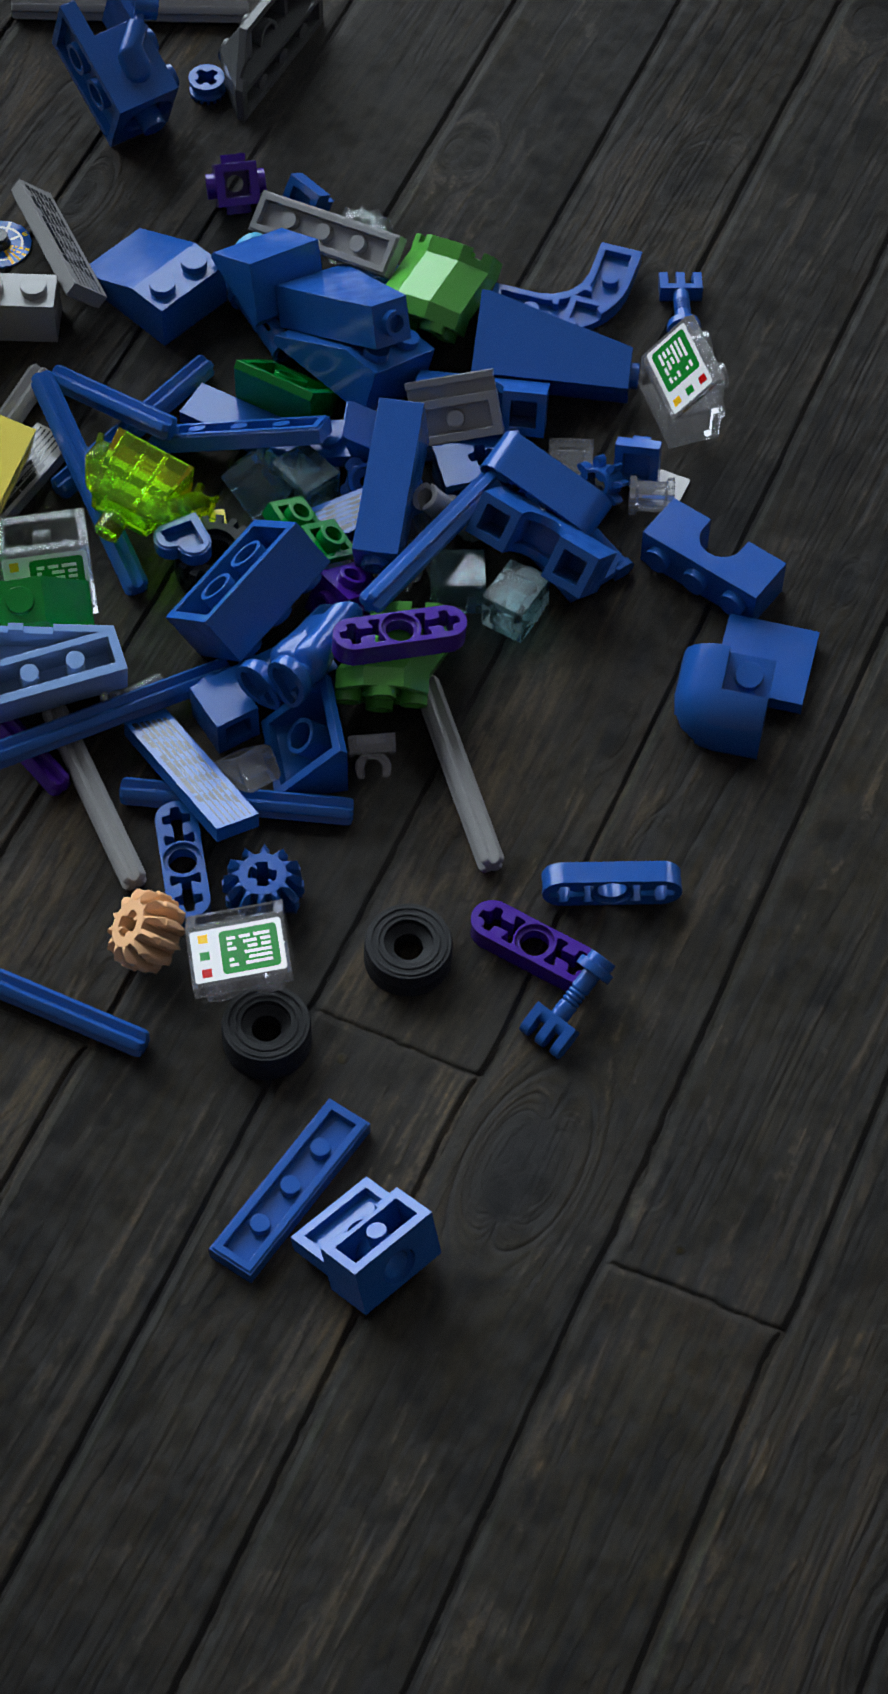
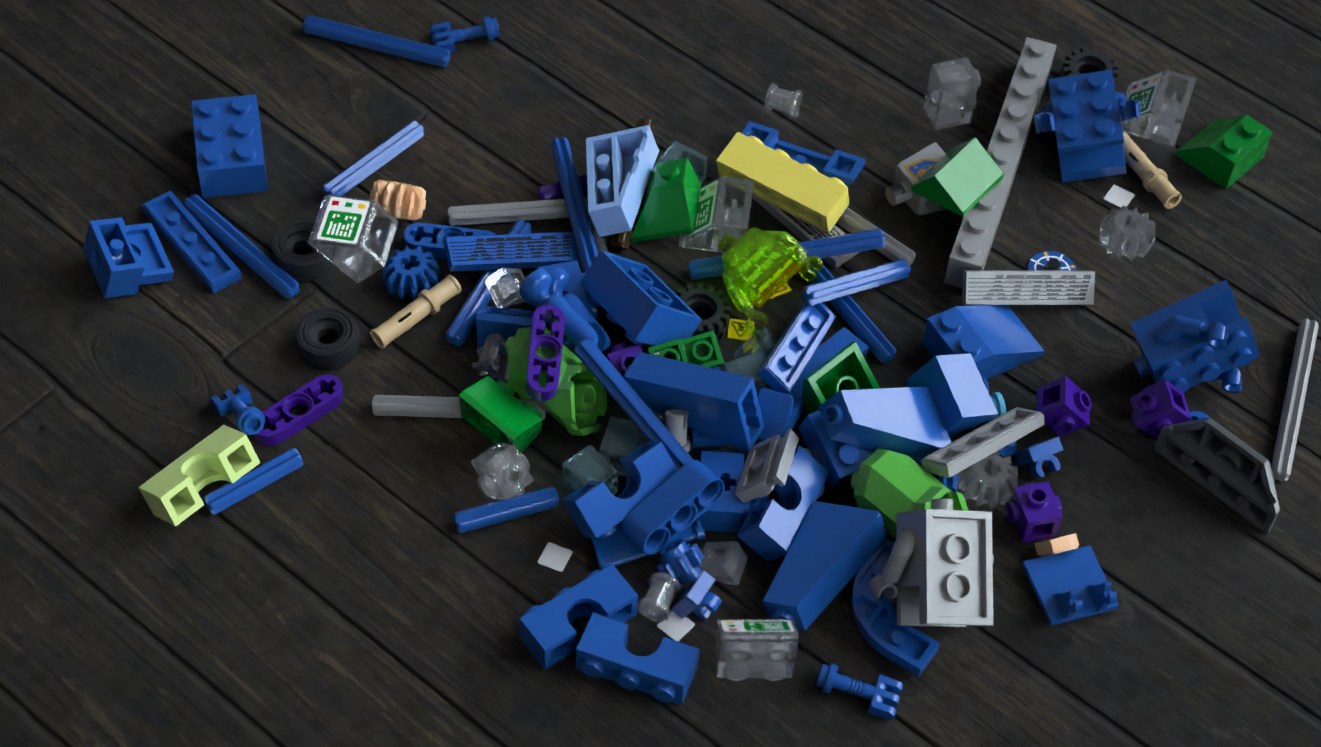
camera: 105 degrees right, 5 degrees down
blue tile [153,512,212,566] -> none
blue beam [541,861,682,906] -> none
blue brick [674,643,776,760] -> none
blue tile [722,613,820,714] -> none
none -> yellowish green arch [139,425,260,526]
none -> blue axle [184,194,300,299]
none -> blue brick [192,94,268,198]
none -> blue axle [204,448,303,514]
none -> tan pin [370,275,462,349]
none -> blue axle [454,487,559,533]
none -> green slope [459,376,542,461]
none -> clear brick [471,442,534,500]
none -> white sticker [538,542,573,572]
none -> blue arch [576,613,699,705]
none -> light grey torso [869,499,994,627]
none -> dark purple brick [1007,482,1063,543]
none -> blue plate [1022,546,1119,626]
none -> light nougat tile [1035,533,1079,557]
none -> dark purple brick [1130,378,1191,439]

